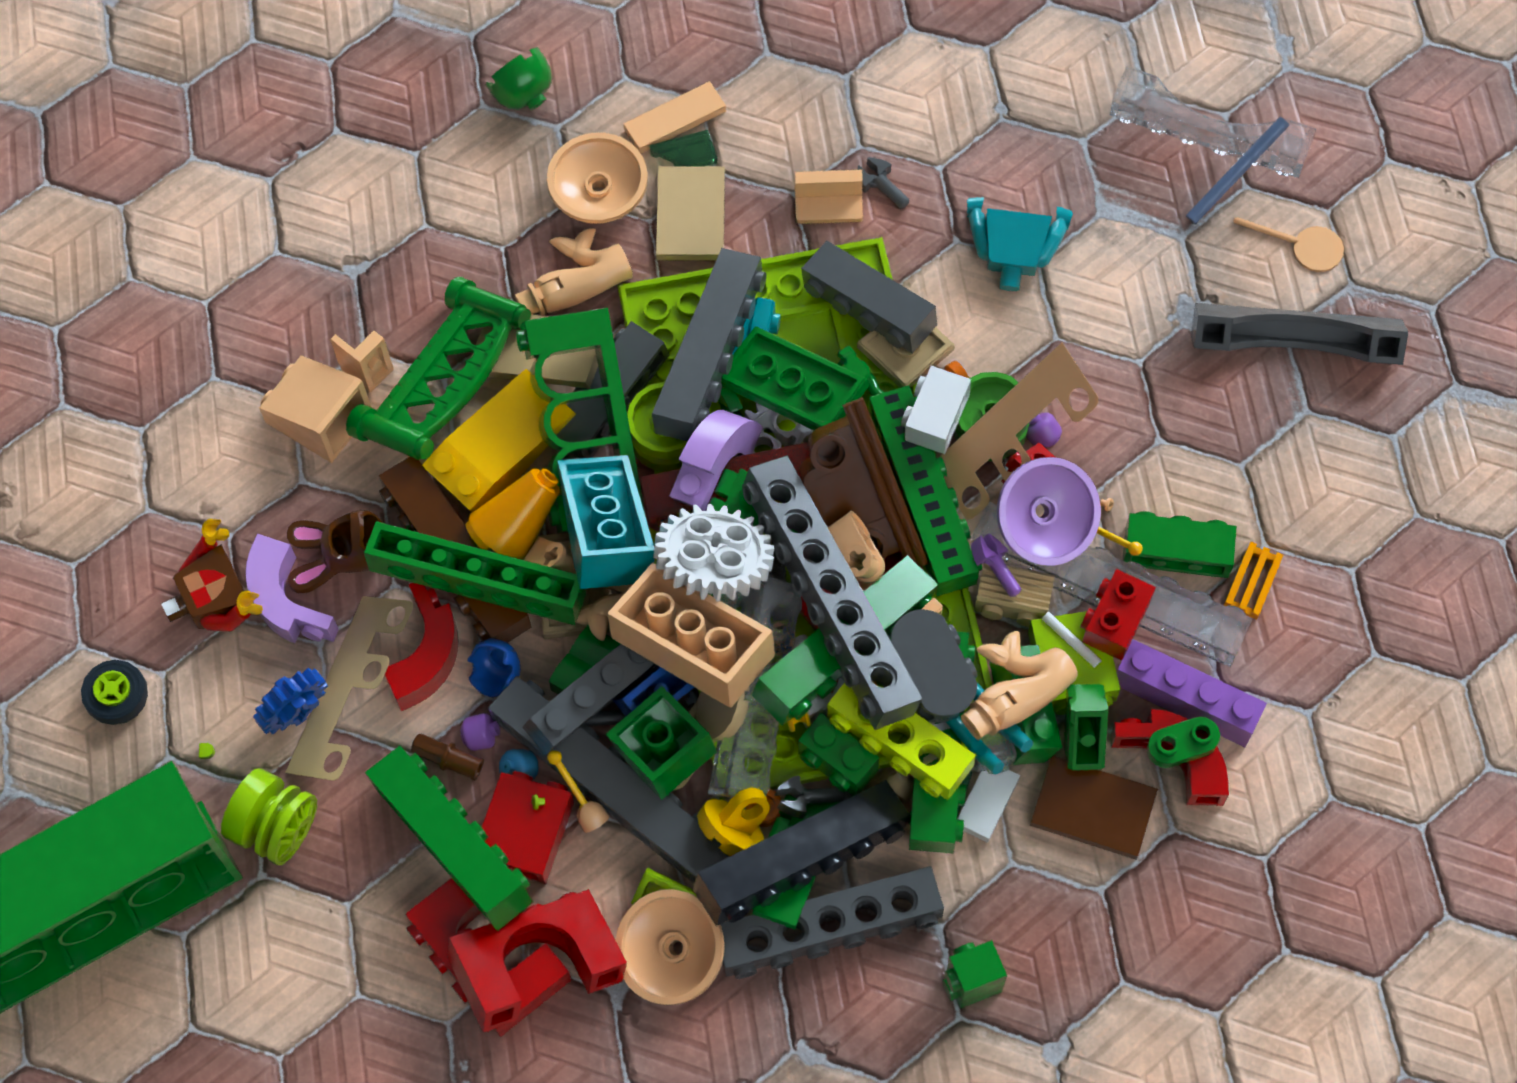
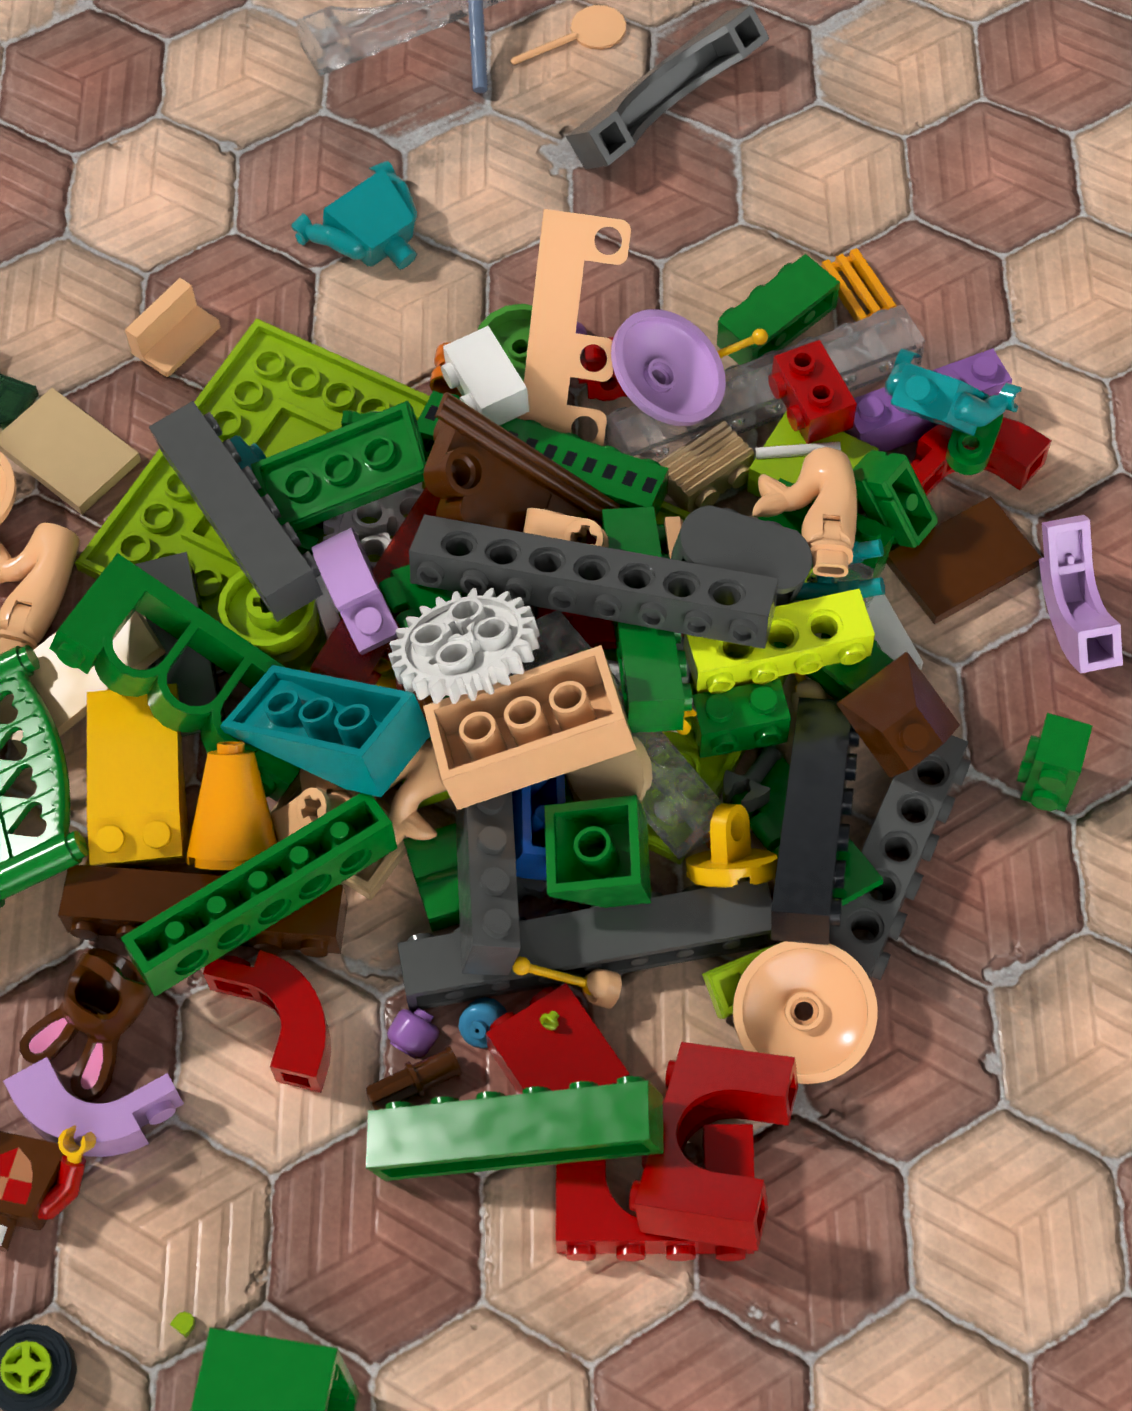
camera: 50 degrees left, 5 degrees down
lime wheel [221,768,317,866] -> none
blue gear [253,668,328,734] -> none
tan piece [285,596,413,780] -> none
blue hair [467,638,521,698] -> none
dark grey brick [801,241,937,353] -> none
tan tile [857,327,955,388] -> none
dark grey bar [858,157,910,209] -> none
medium lavender bar [971,533,1021,597] -> none
none -> reddish brown slope [836,652,960,778]
none -> teal torso [885,348,1022,436]
none -> lavender arch [1039,515,1123,673]

